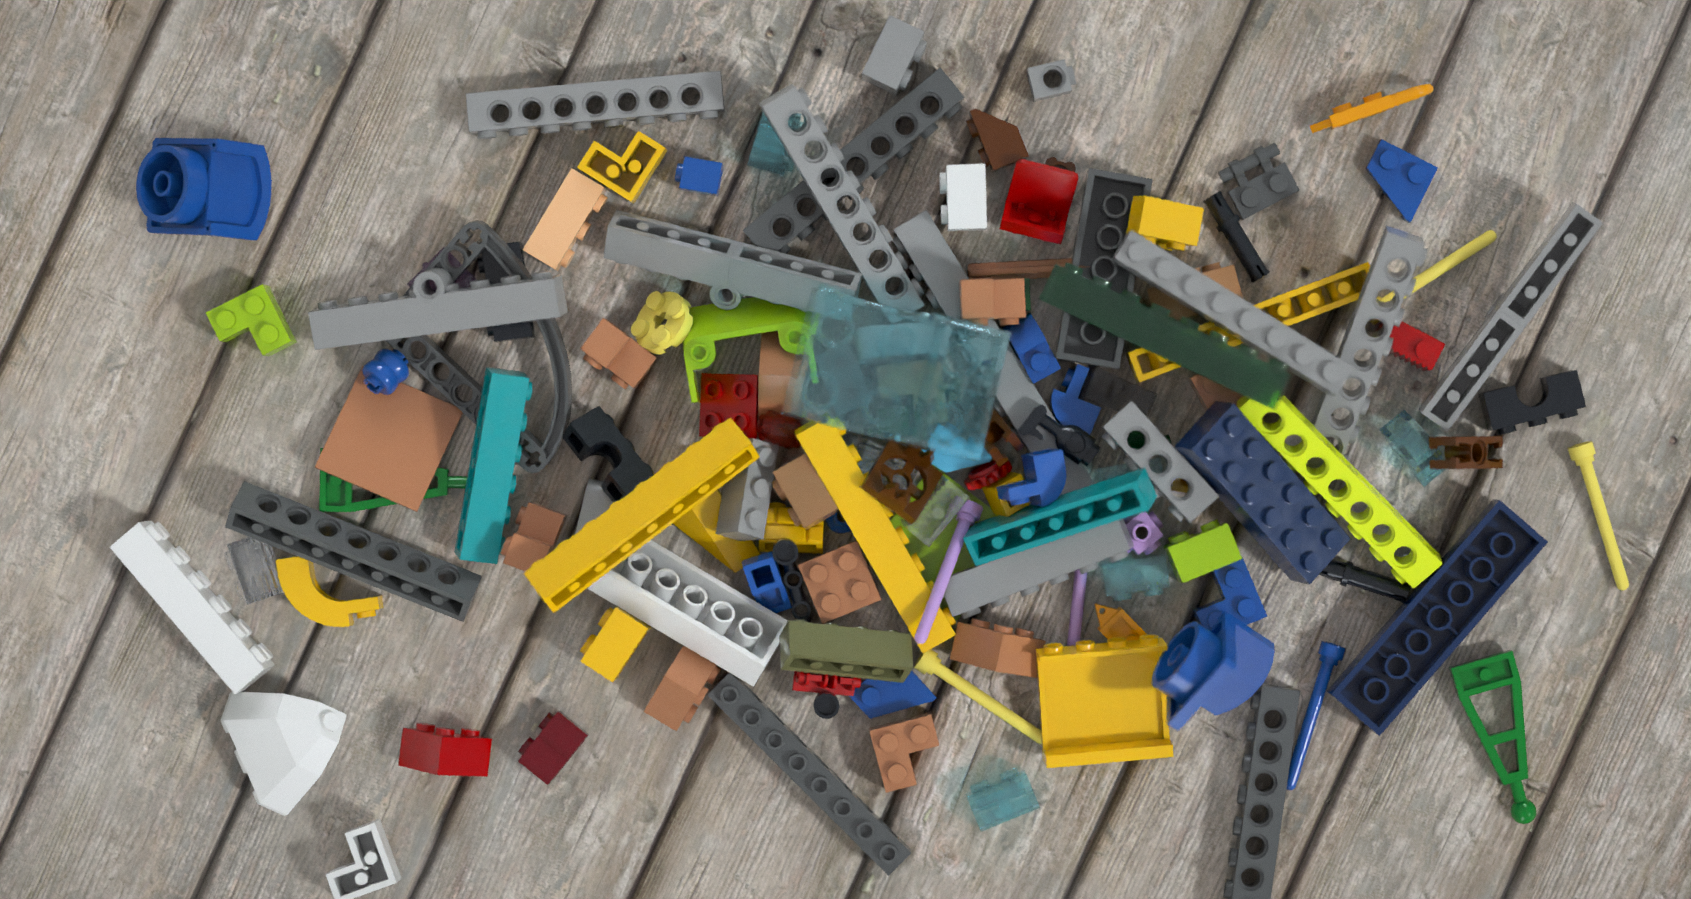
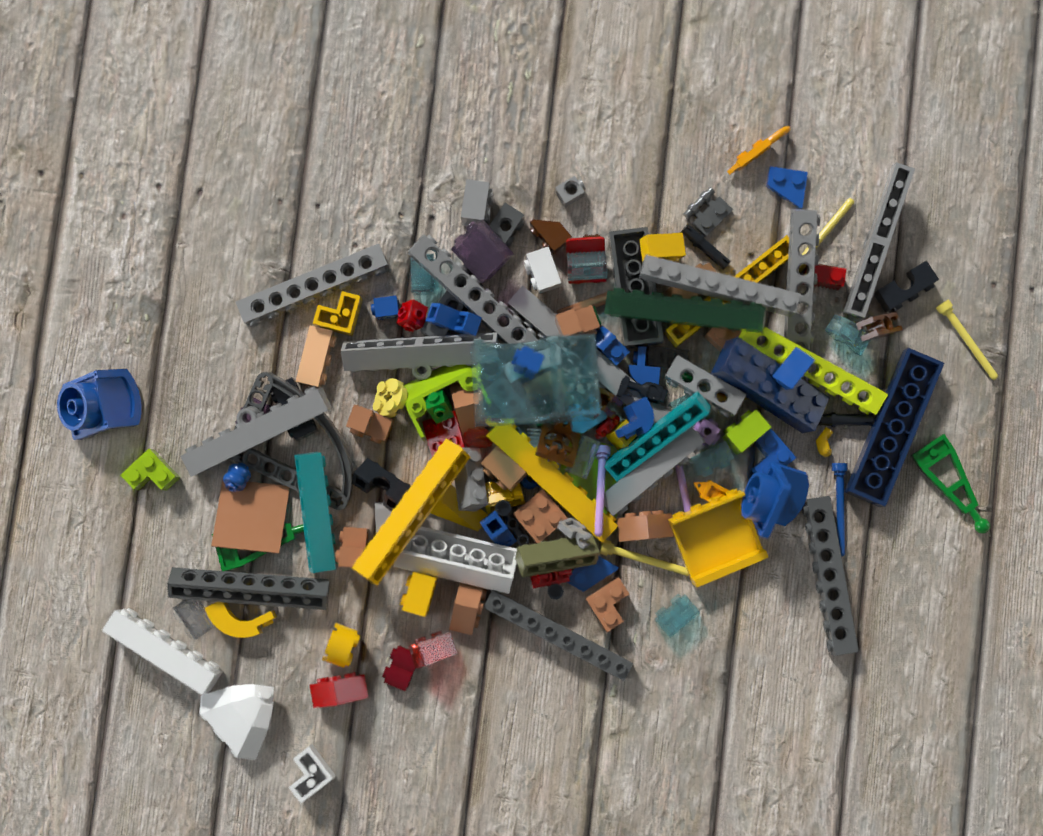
camera: 15 degrees left, 5 degrees down
none -> yellow brick [322,623,360,668]
none -> red brick [397,299,428,332]
none -> clear red brick [408,630,457,669]
none -> green brick [425,389,454,424]
none -> blue brick [426,303,482,336]
none -> clear purple brick [451,220,514,283]
none -> blue brick [511,346,545,380]
none -> light grey plate [557,517,592,548]
none -> clear light blue brick [567,251,607,281]
none -> blue slope [772,347,815,390]
none -> yellow arm [816,427,833,457]

